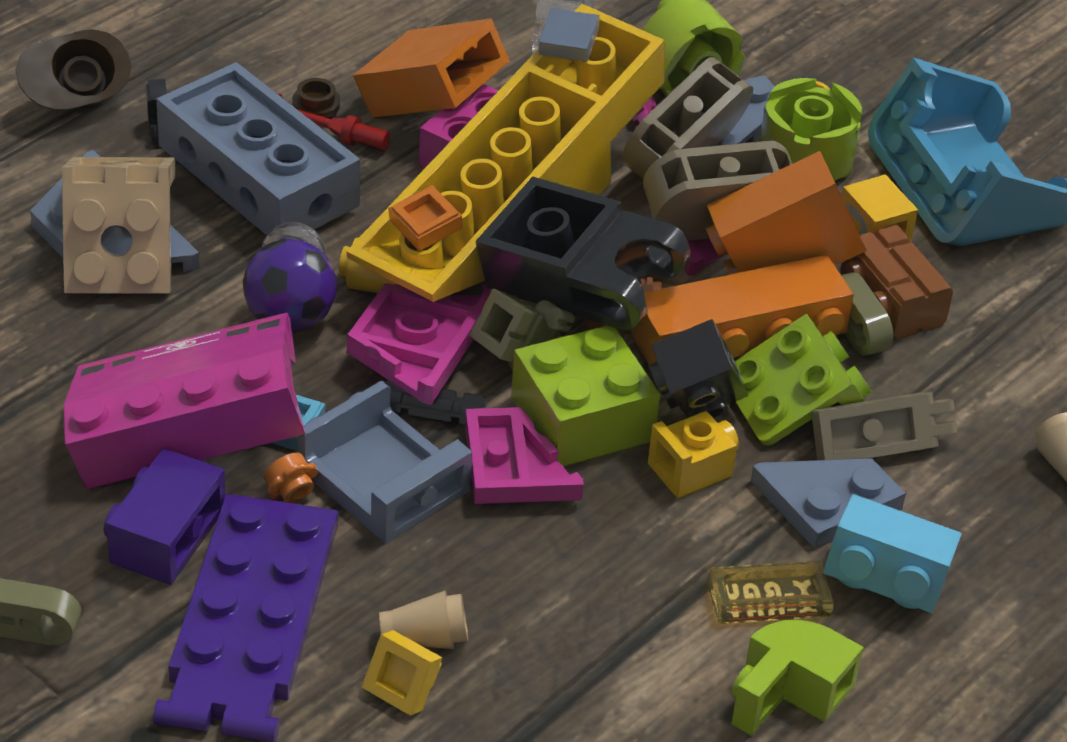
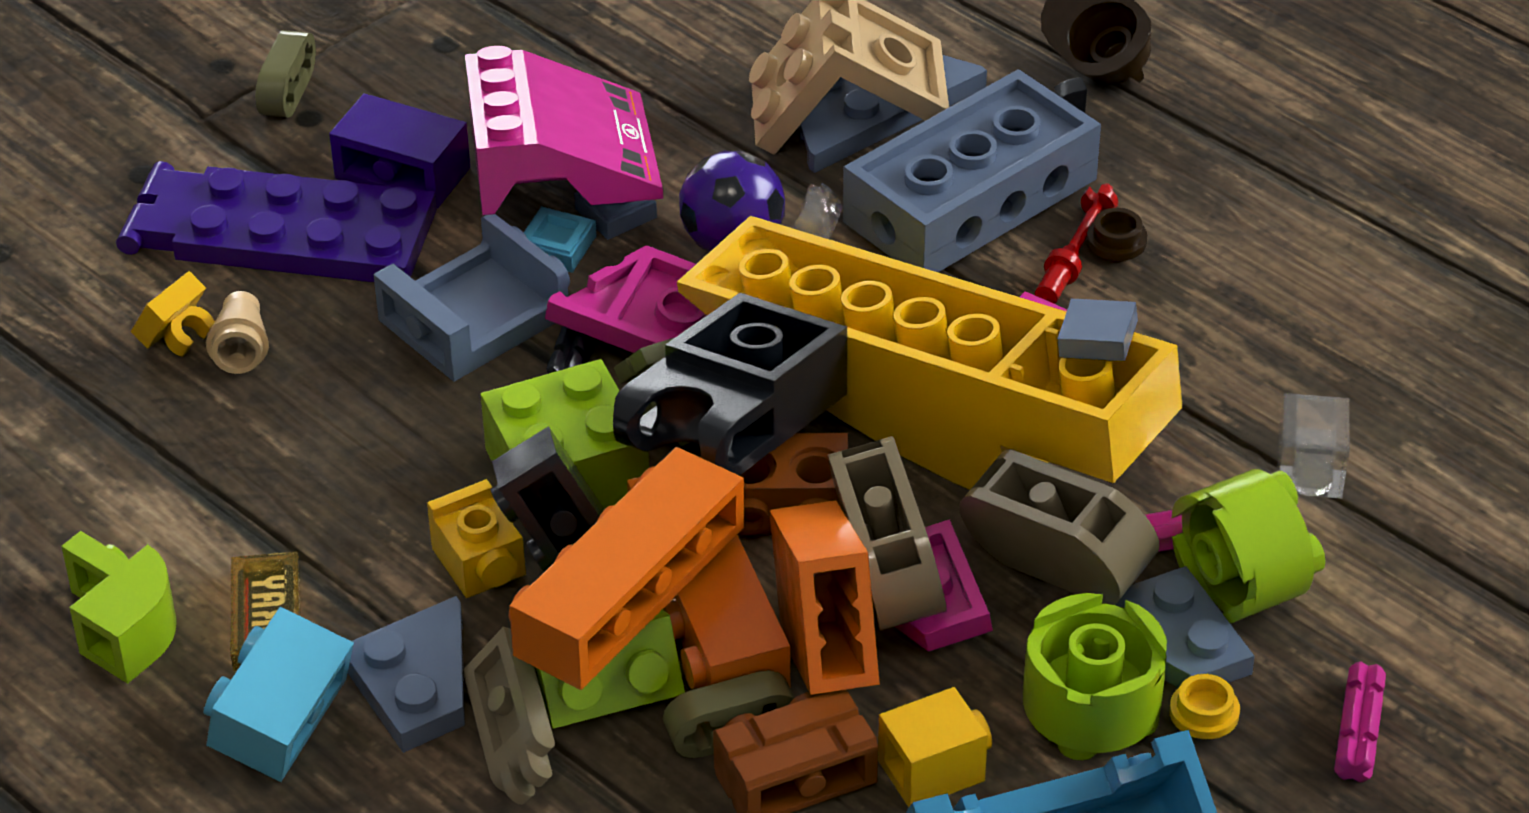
camera: 95 degrees right, 0 degrees up
orange plate [263,452,318,503] -> none
orange brick [353,18,510,118] -> none
orange tile [388,185,463,252] -> none
dark pink wing [465,407,584,504] -> none
none -> orange brick [509,447,744,690]
none -> dark pink axle [1334,661,1386,783]

